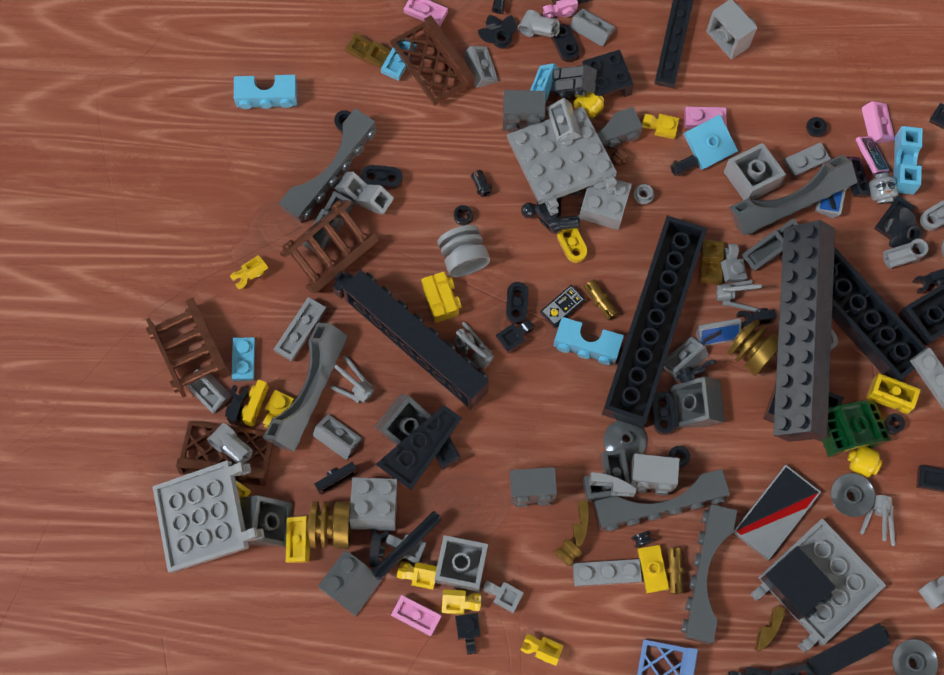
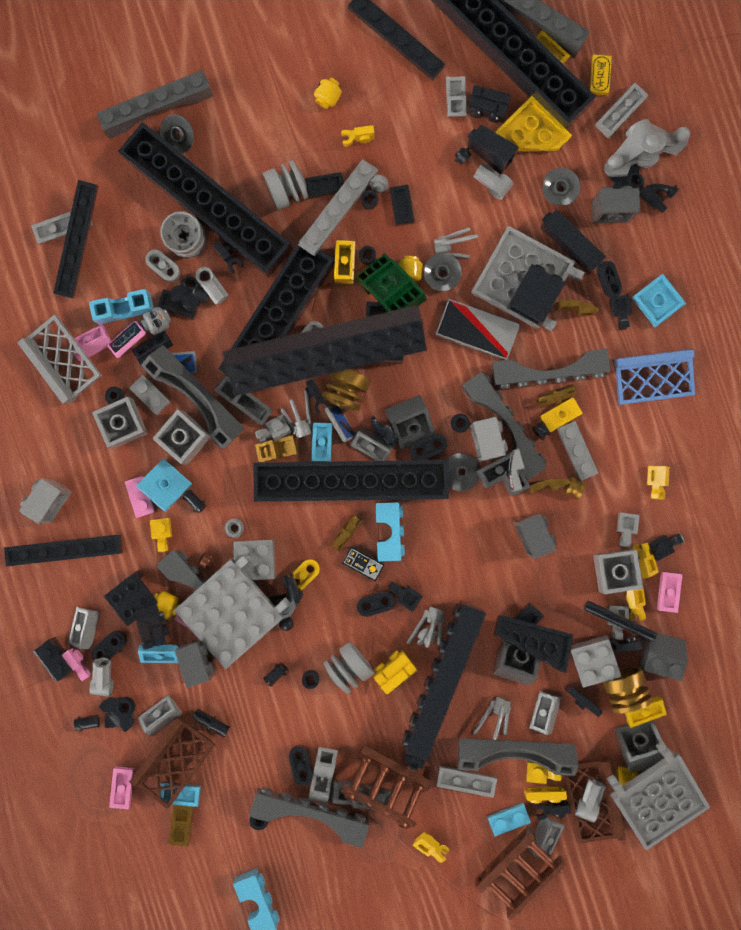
camera: 110 degrees left, 15 degrees up
light grey slope [547,98,582,143] -> none
none -> light grey fence [17,315,102,404]
none -> light grey brick [92,397,148,449]
none -> black axle [192,709,230,738]
none -> medium azure plate [312,423,332,462]

